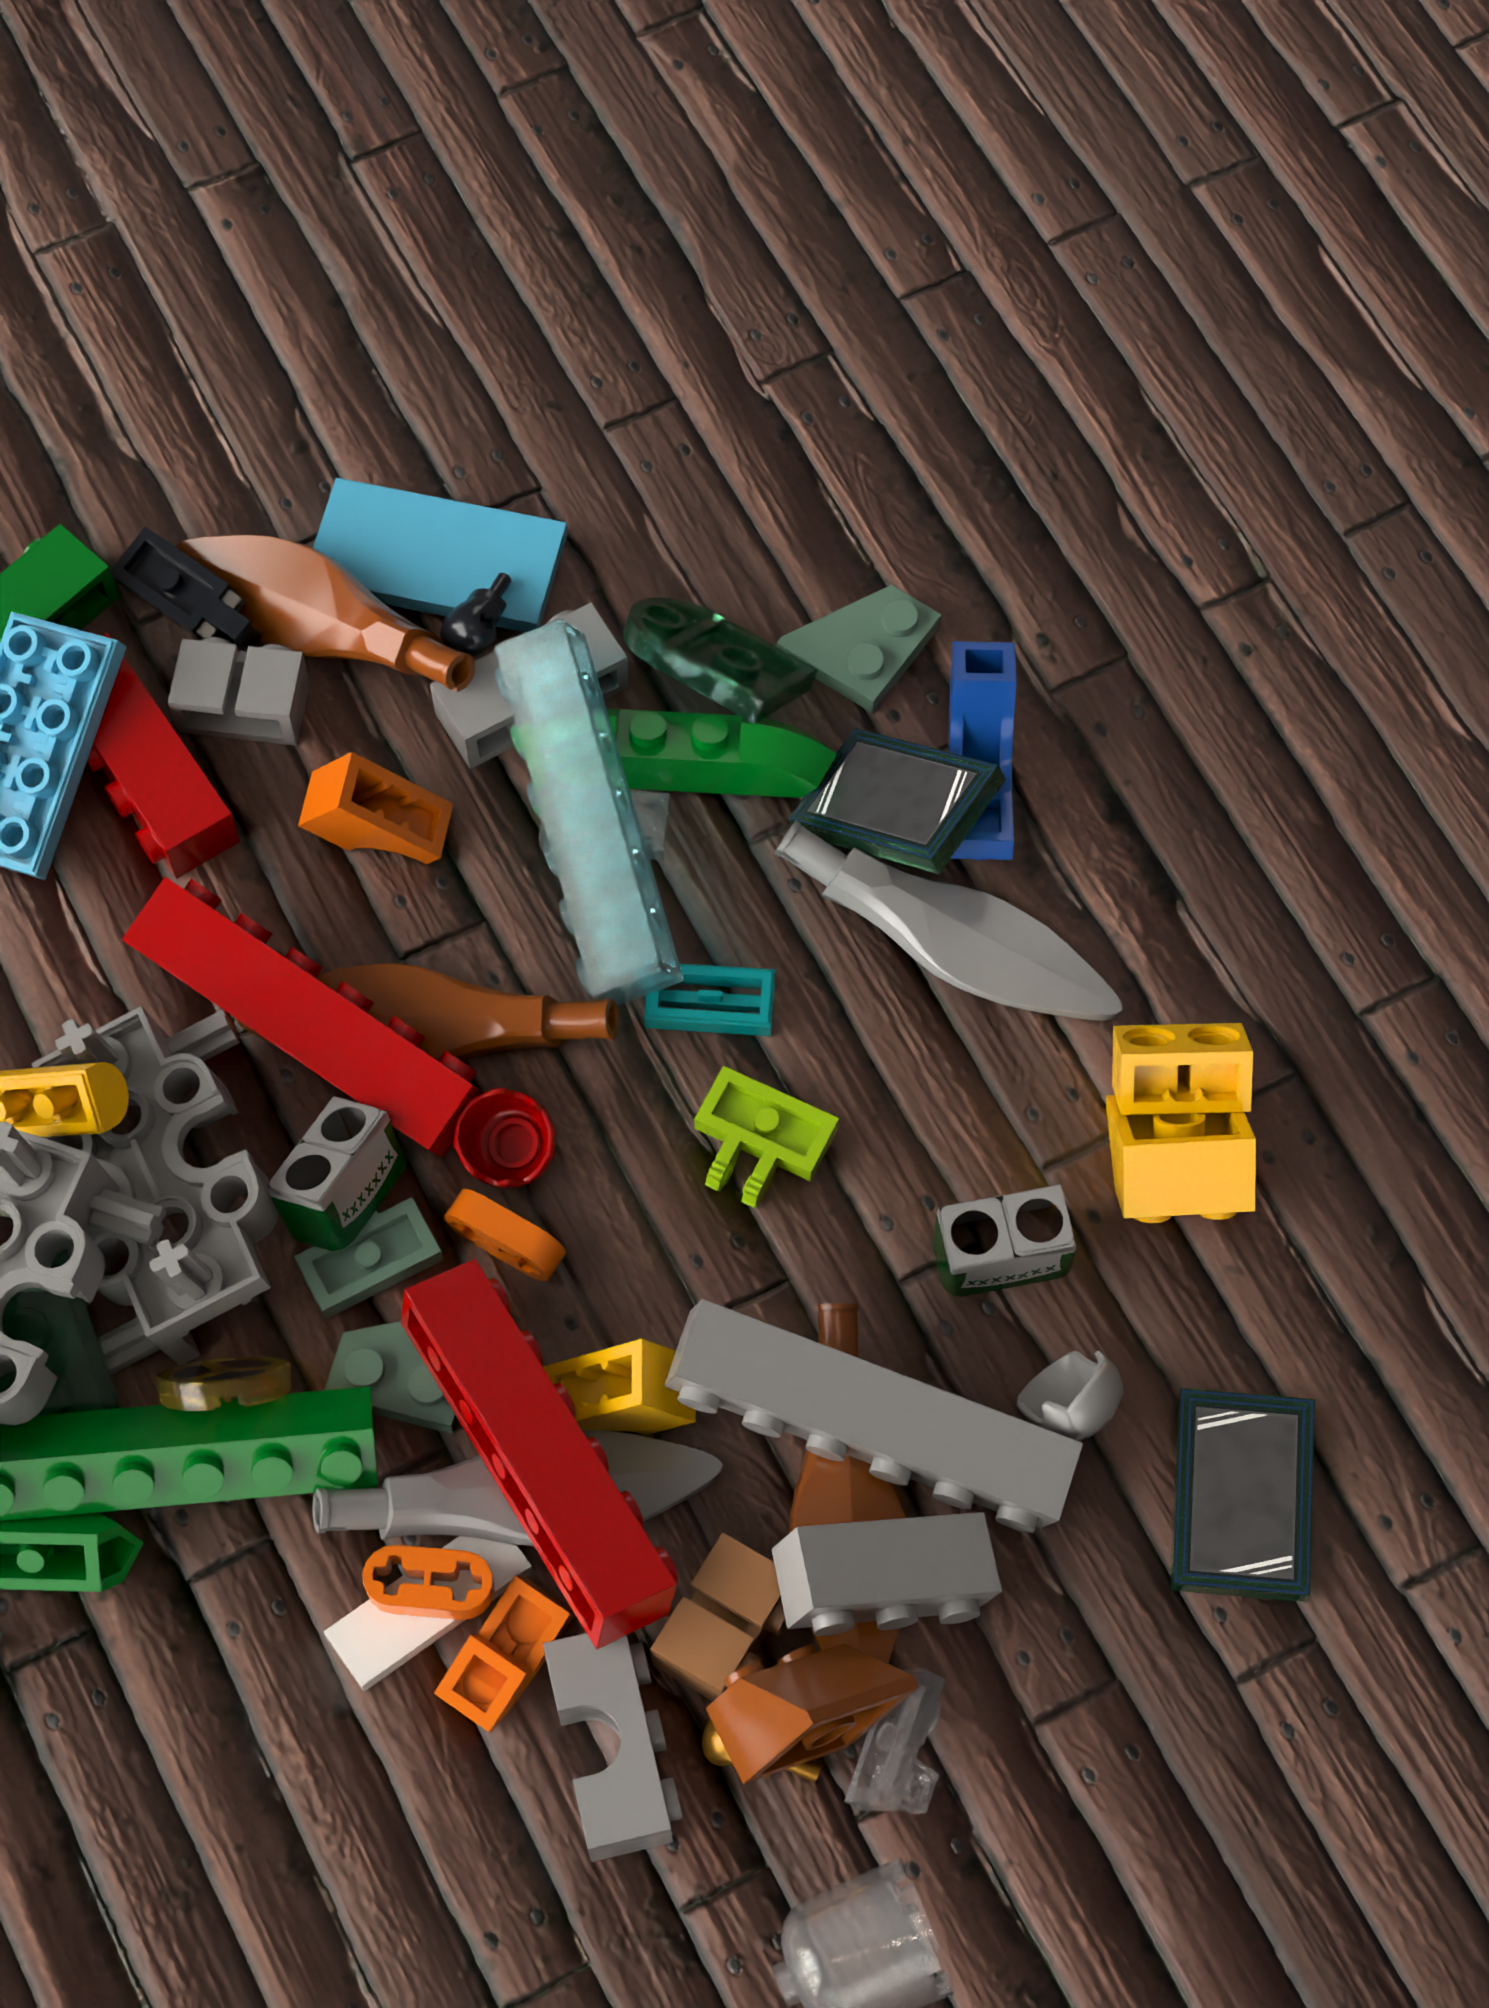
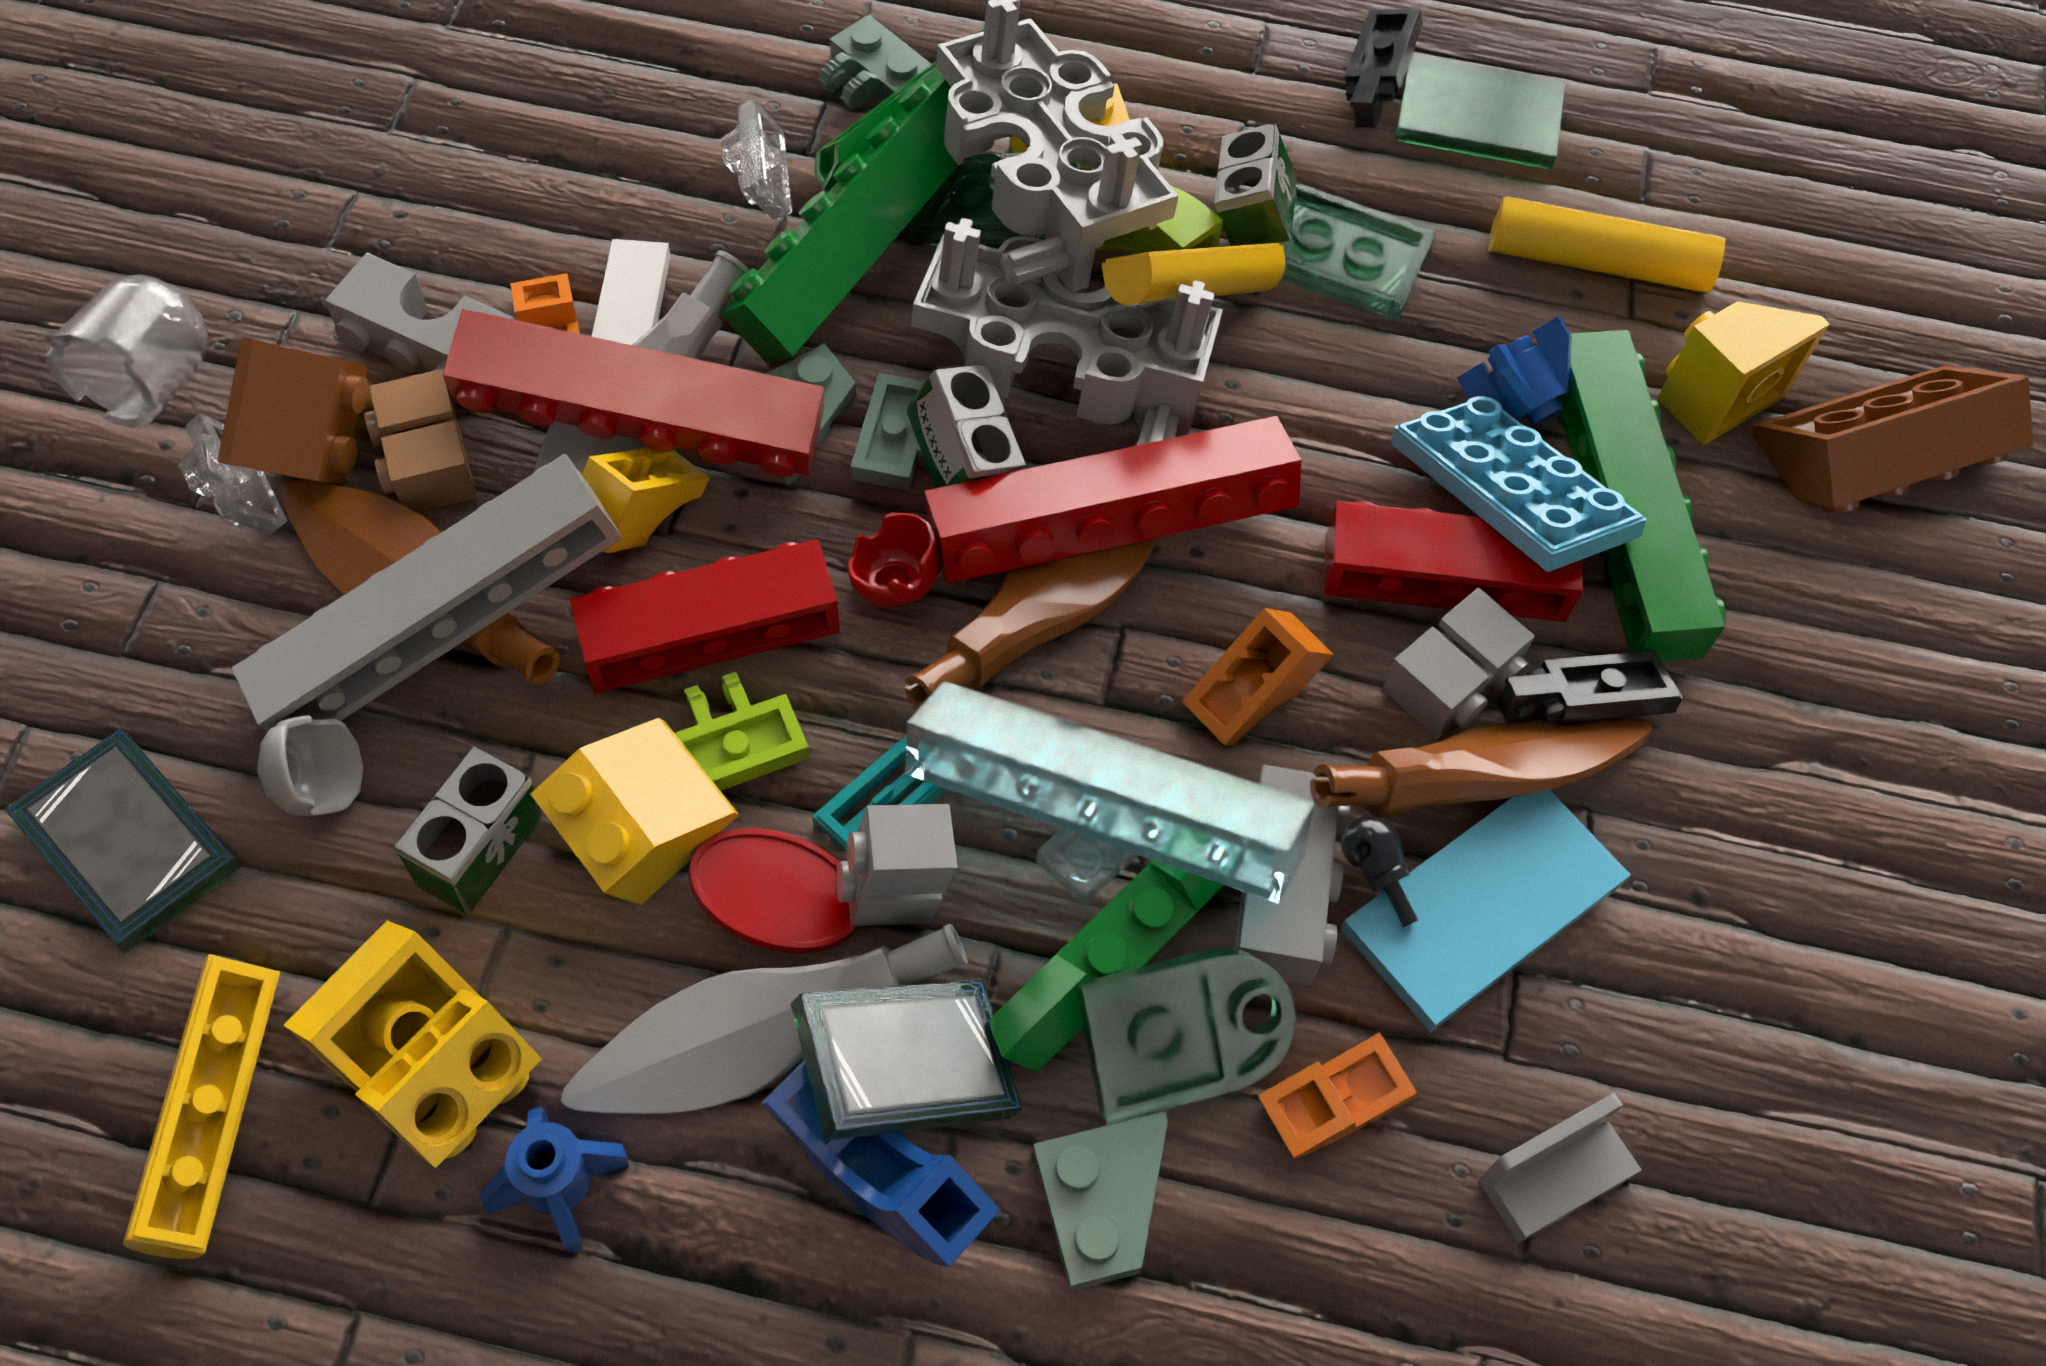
camera: 125 degrees right, 5 degrees down
clear yellow tile [155,1357,292,1411] -> none
orange beam [362,1545,495,1620] -> none
orange beam [444,1189,566,1282] -> none
light grey brick [771,1512,1002,1636] -> none
none -> yellow brick [123,954,280,1259]
none -> blue brick [479,1106,630,1254]
none -> yellow slope [530,718,739,905]
none -> red brick [569,539,840,694]
none -> red piece [688,828,857,953]
none -> clear hinge [721,98,792,221]
none -> light grey piece [836,804,958,926]
none -> orange slope [1257,1032,1417,1160]
none -> light grey panel [1478,1093,1642,1244]

